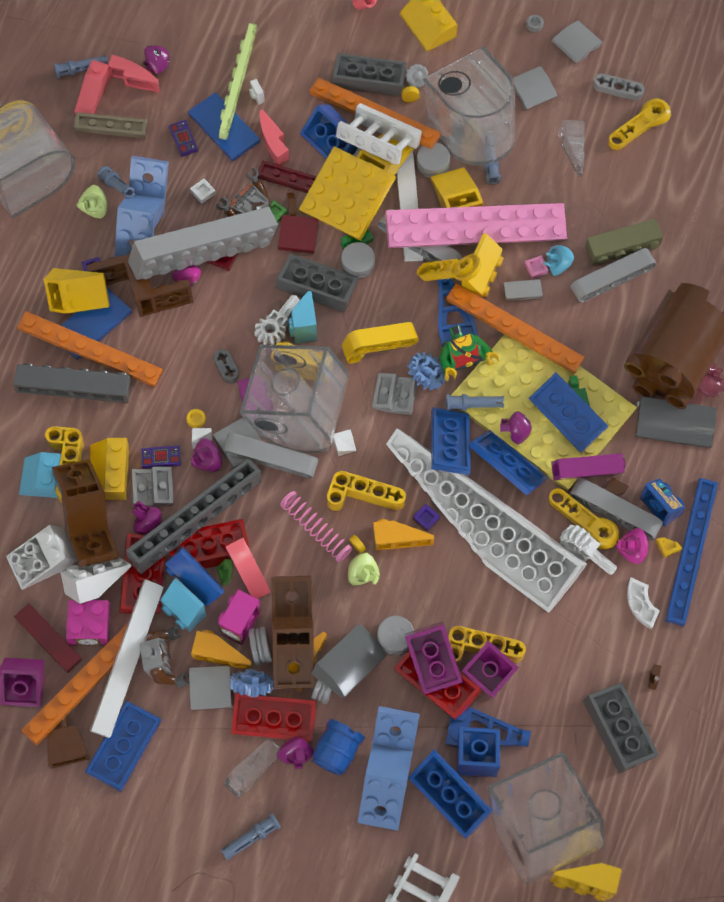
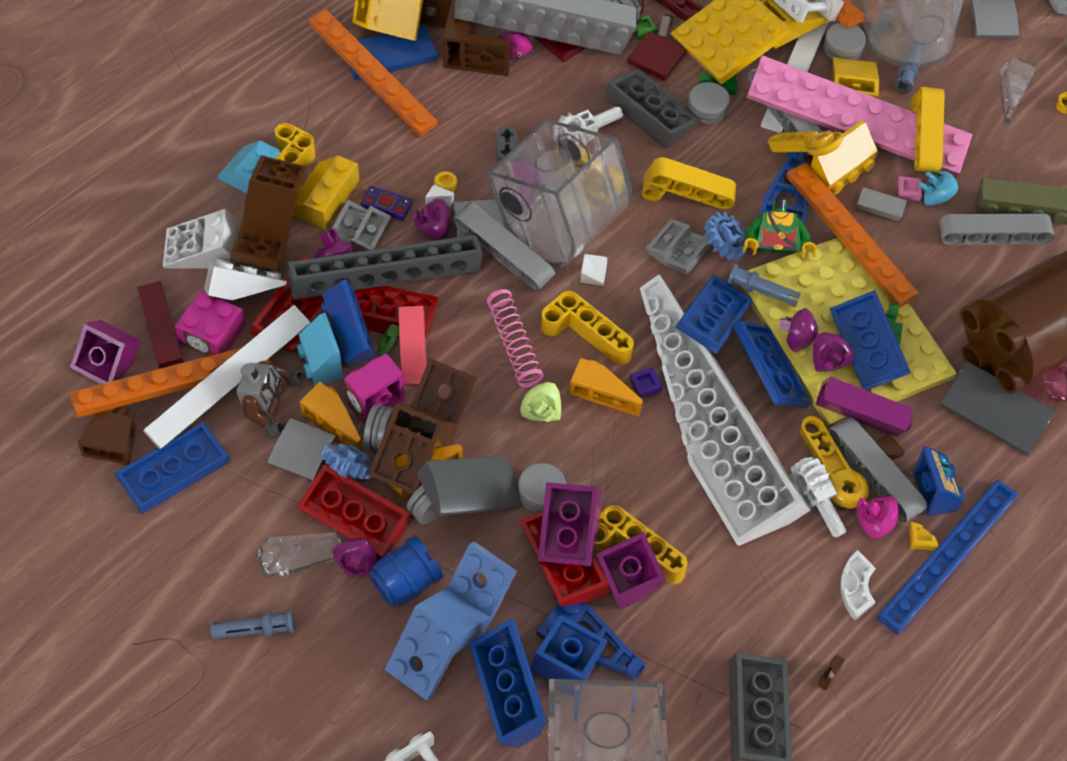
camera: 25 degrees right, 10 degrees down
dark grey brick [13,363,132,403] -> none
medium azure slope [288,291,317,344] -> none
yellow tile [349,534,367,554] -> none
none -> magenta piece [813,332,854,372]
none -> yellow beam [910,87,945,173]

